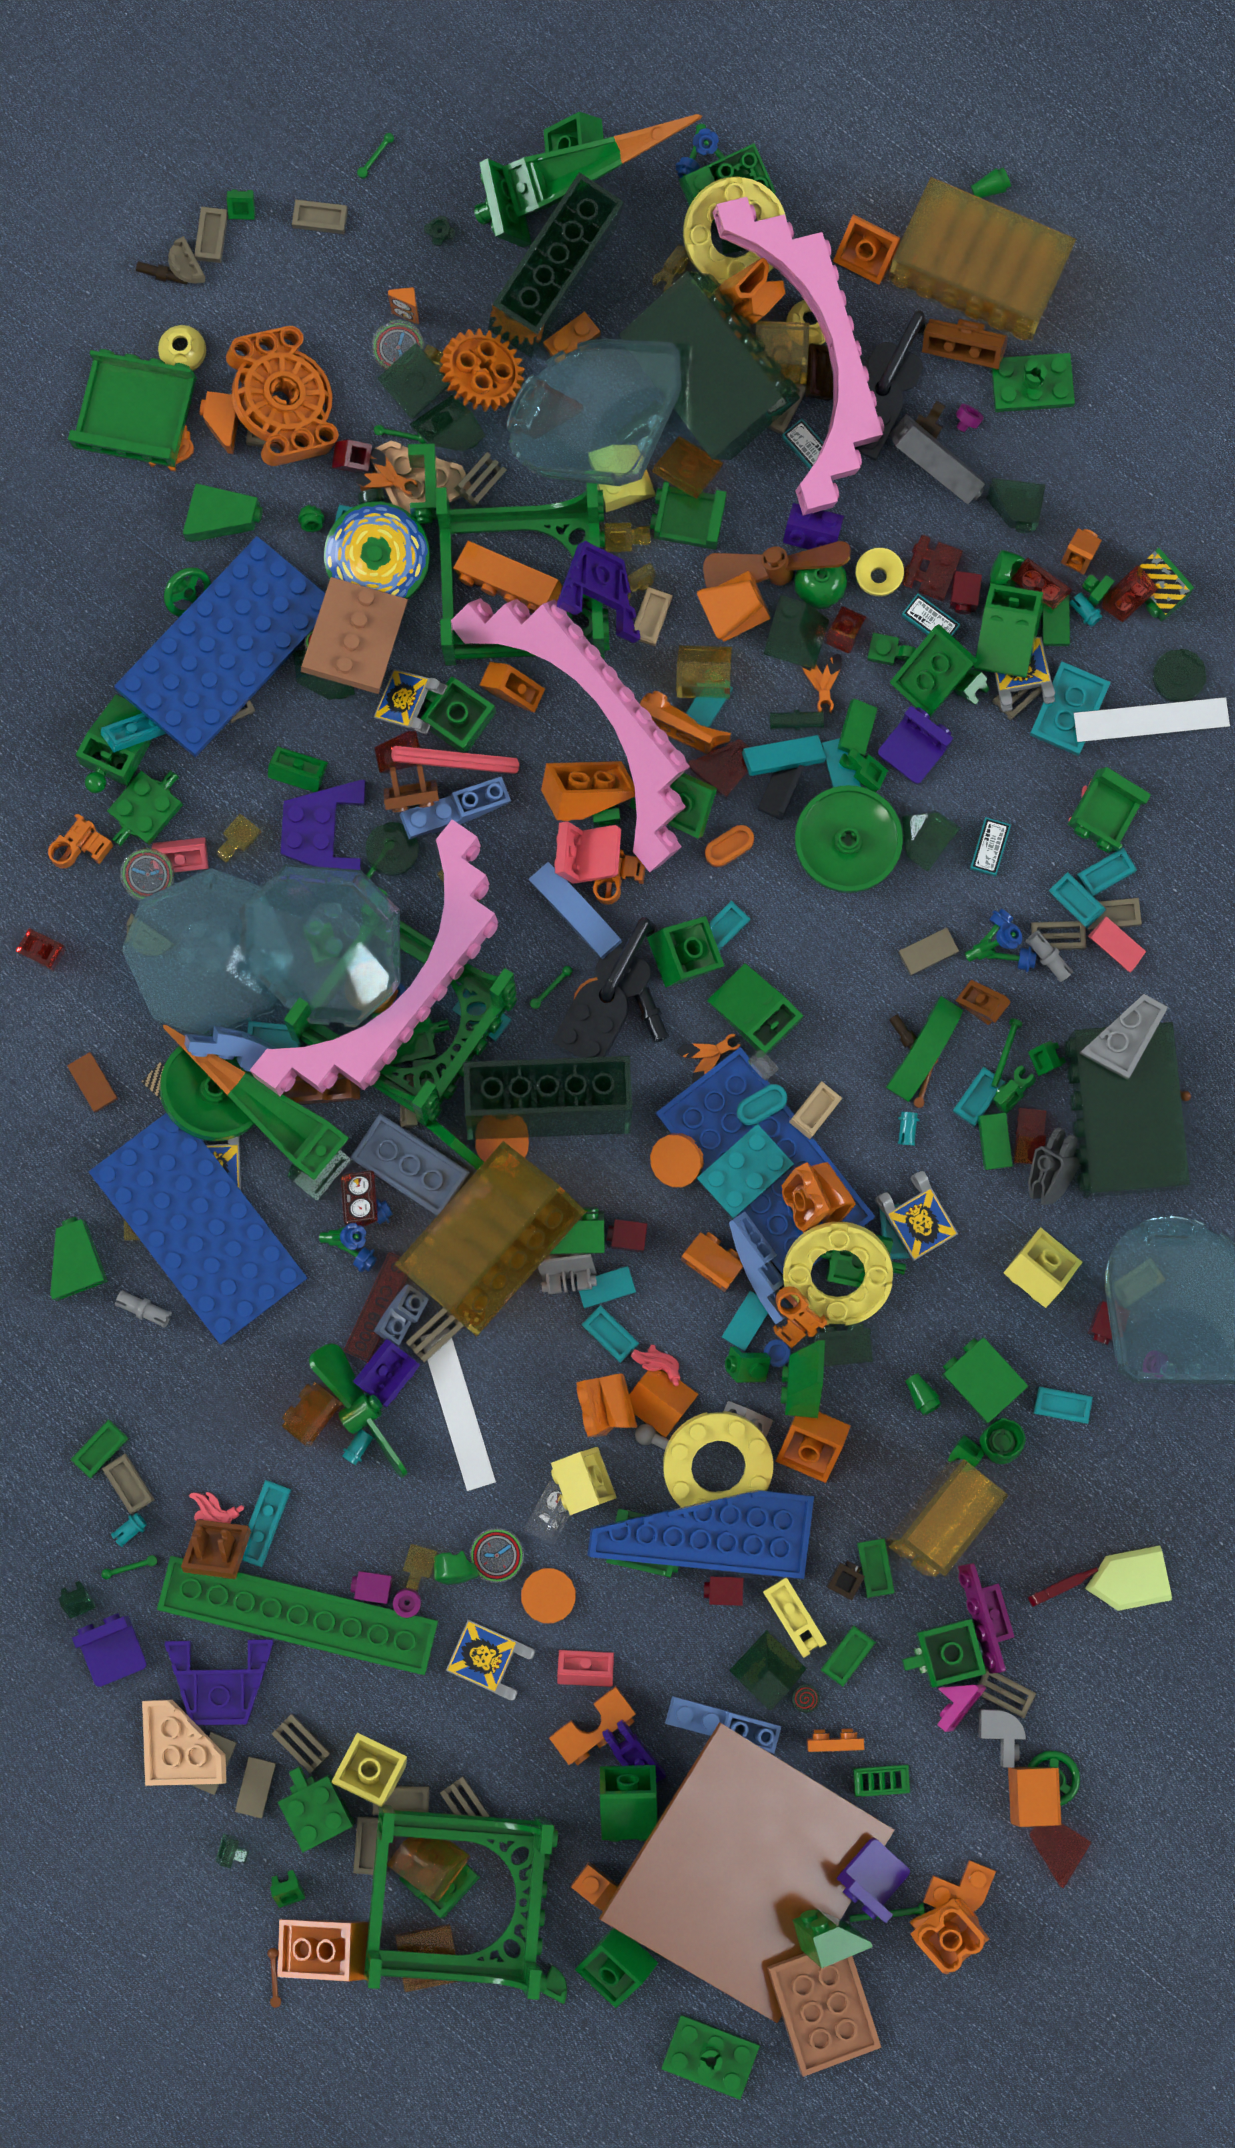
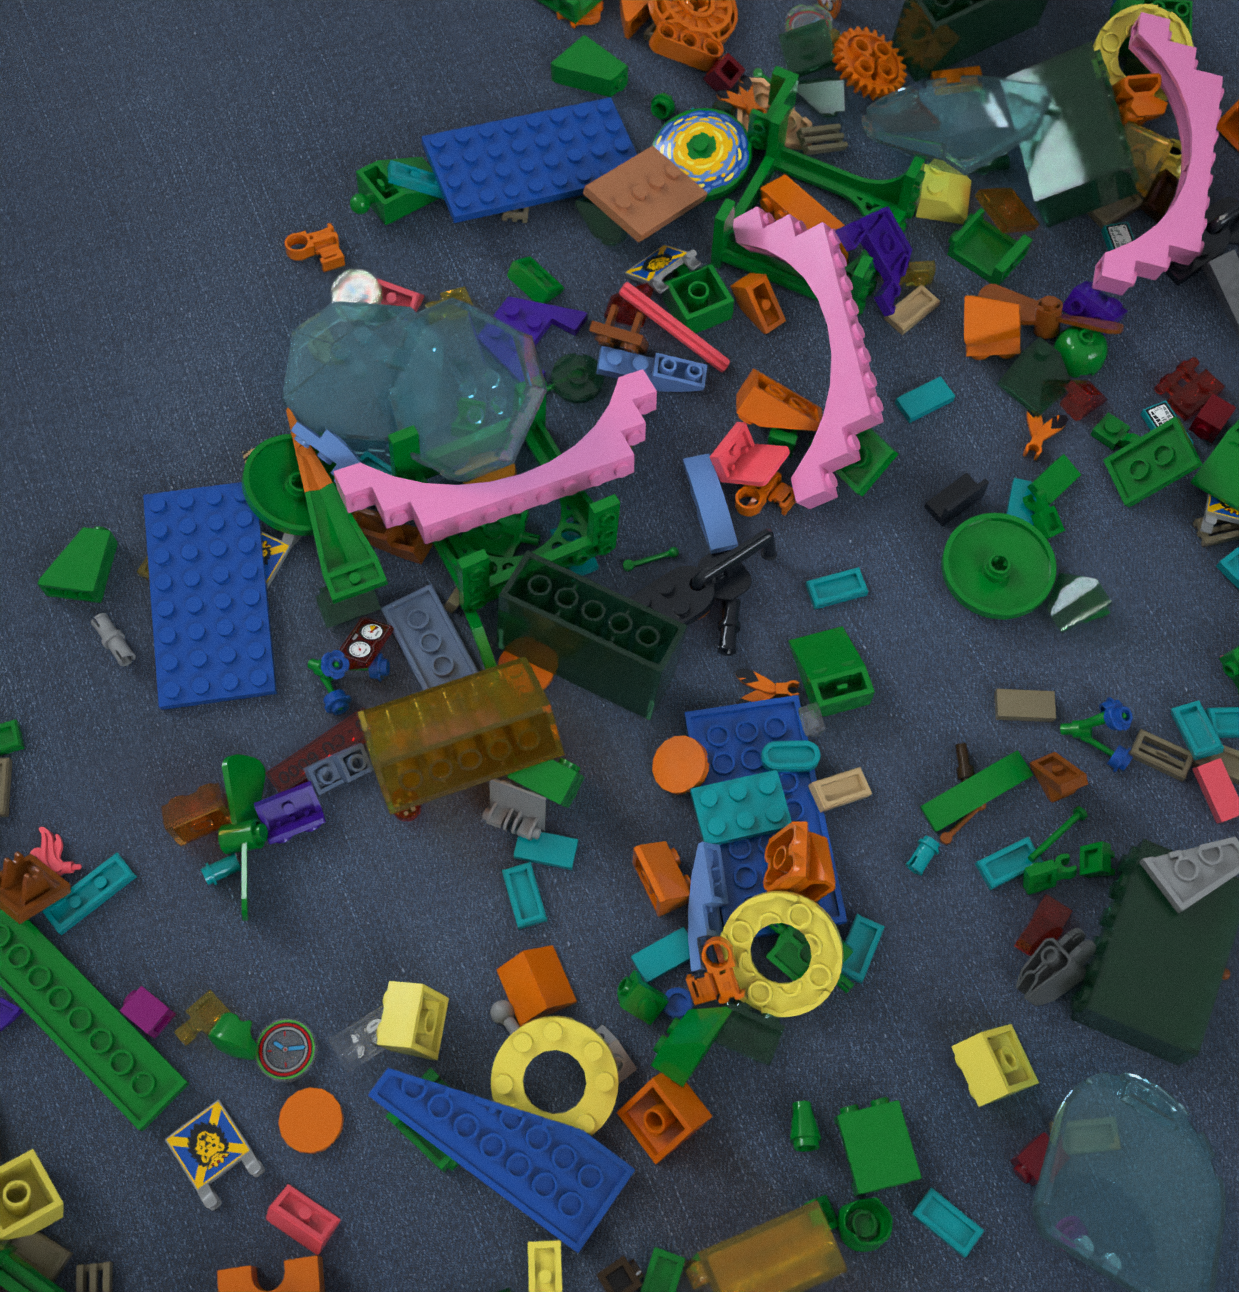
camera: 25 degrees right, 15 degrees down
clear red slope [16,928,66,972] -> none
dark orange tile [67,1052,118,1113] -> none
green plate [107,770,183,847] -> none
green piece [164,567,211,617] -> none
magenta tile [393,1588,421,1618] -> none
dark tan tile [406,1306,464,1363] -> none
white sticker [420,1328,496,1491] -> none
orange piece [576,1373,637,1437] -> none
clear yellow plate [605,523,650,552] -> none
dark red brick [607,1219,647,1253] -> none
coral piece [631,1345,680,1386] -> none
orange slope [640,691,731,755] -> none
green slope [647,916,724,988] -> none
clear yellow slope [676,645,732,699] -> none
clear red wing [688,739,750,798] -> none
dark red brick [704,1576,743,1606] -> none
orange tile [705,825,754,867] -> none
teal tile [742,735,826,776] -> none
clear green pin [770,709,824,731] -> none
light yellow piece [855,548,904,597] -> none
flag [875,1171,958,1261] -> none
dark purple bracket [878,706,953,784] -> none
green tile [954,669,990,705] -> none
tile [970,817,1011,877] -> none
green tile [978,1112,1013,1170] -> none
light grey pin [1026,930,1073,982] -> none

